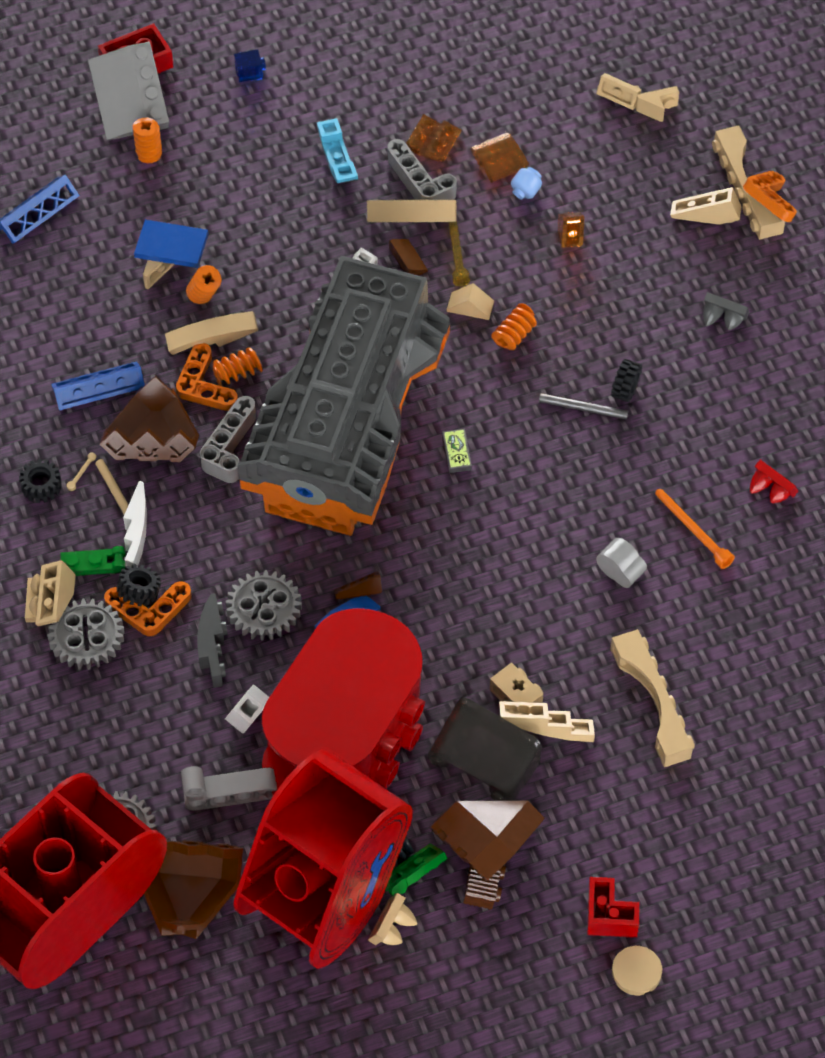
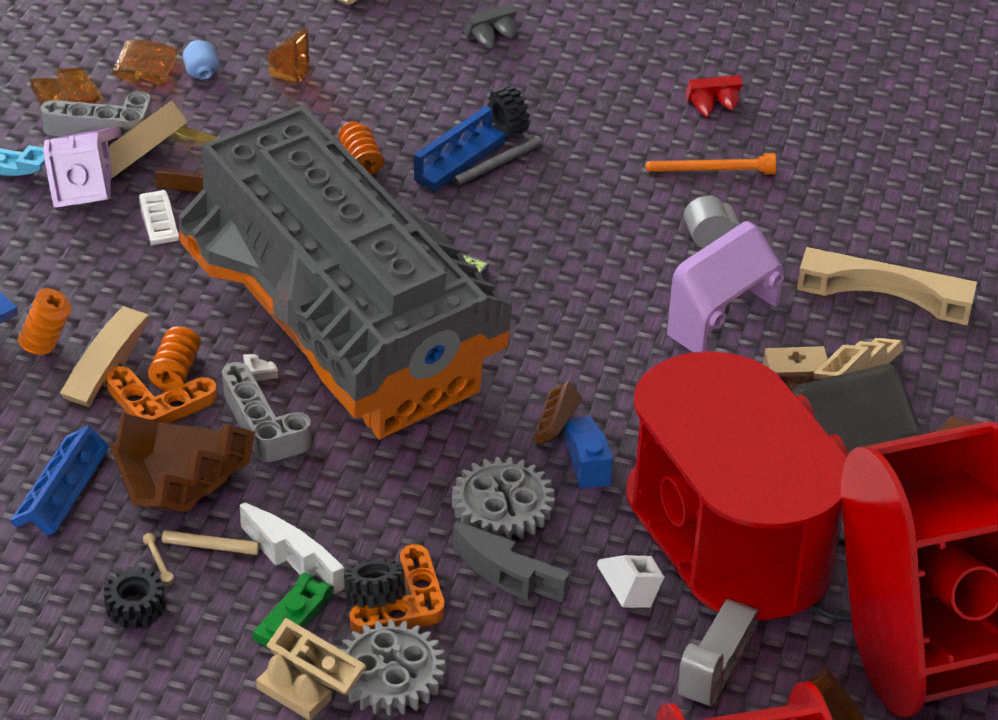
camera: 55 degrees left, 15 degrees down
none -> lavender bracket [43,126,122,208]
none -> blue fence [414,106,506,192]
none -> lavender windscreen [667,221,784,352]

